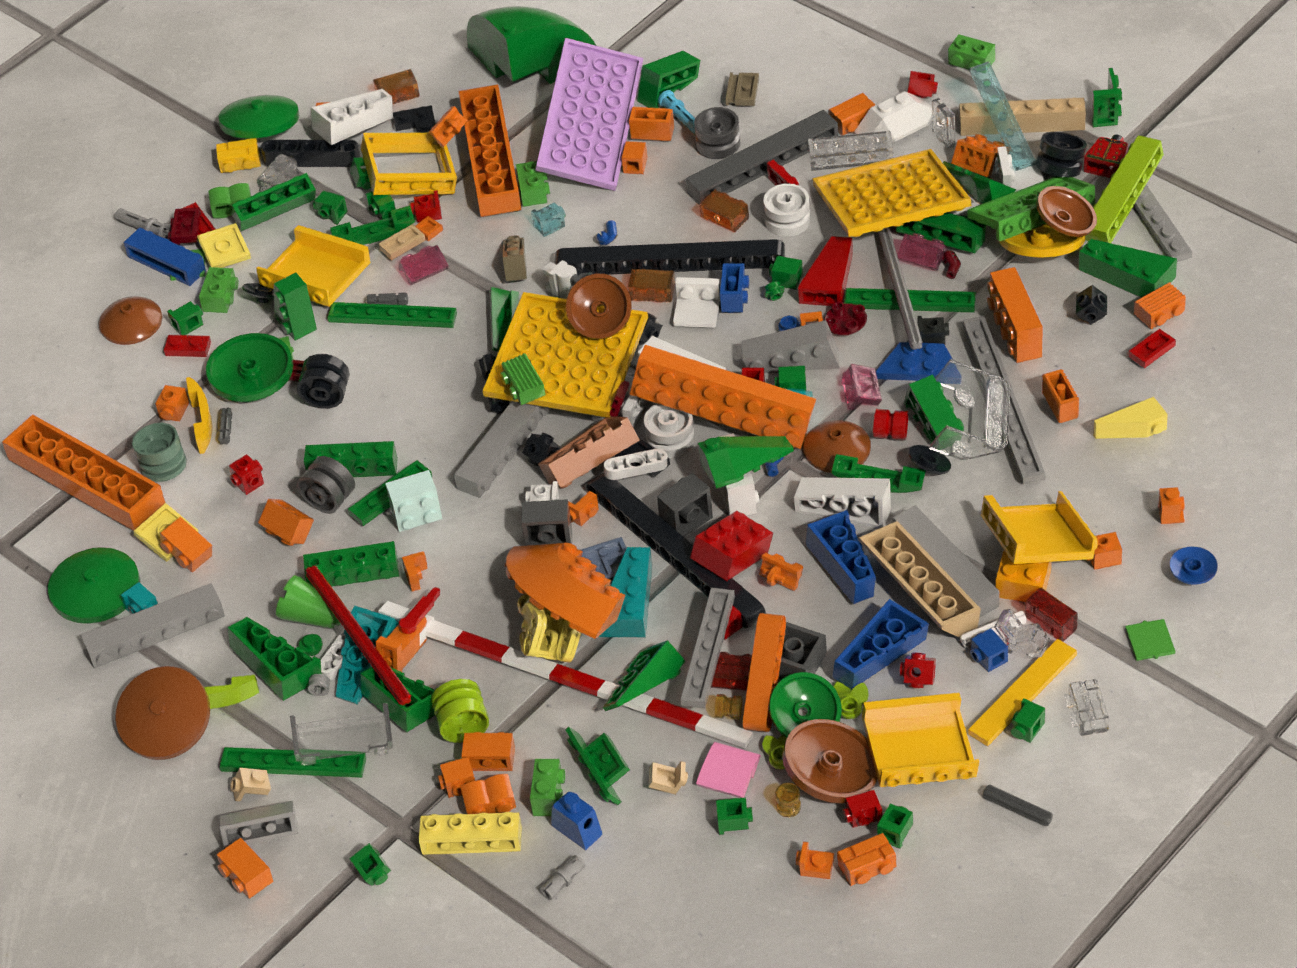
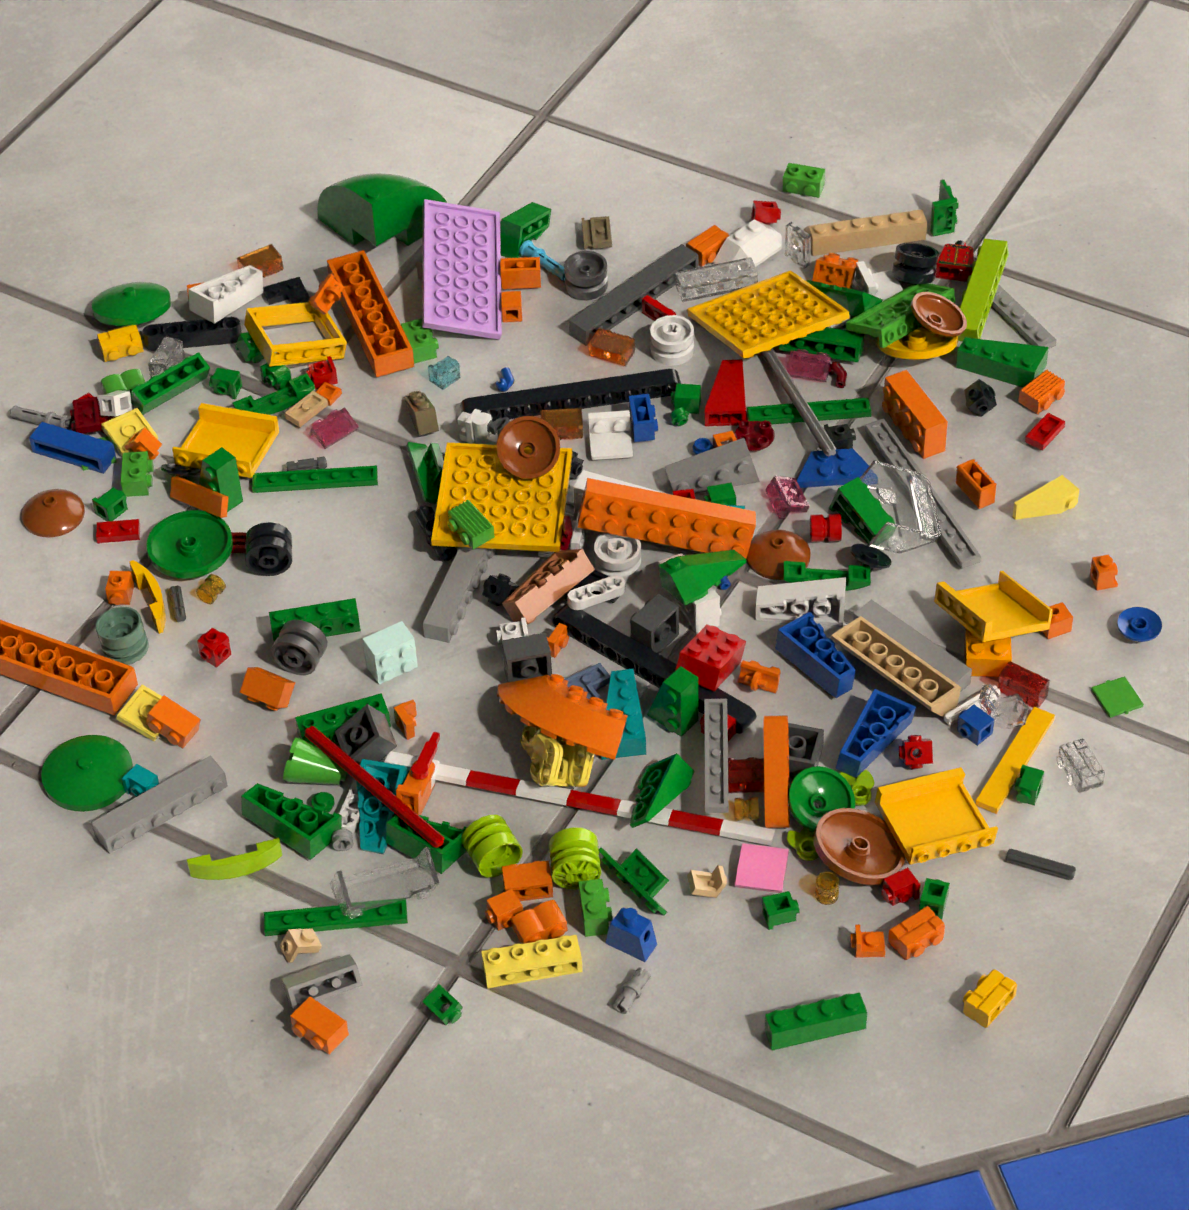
camera: 15 degrees left, 0 degrees up
dark orange dish [115,666,210,760] -> none
green plate [348,460,432,526] -> none
clear light blue tile [970,61,1036,171] -> none
none -> white brick [98,391,132,416]
none -> orange brick [124,427,162,460]
none -> orange tile [170,476,228,518]
none -> clear yellow wheel [196,574,226,604]
none -> dark grey brick [335,704,397,765]
none -> lime wheel [549,827,601,889]
none -> green wedge [647,666,699,737]
none -> green brick [765,992,867,1051]
none -> yellow brick [962,969,1017,1028]

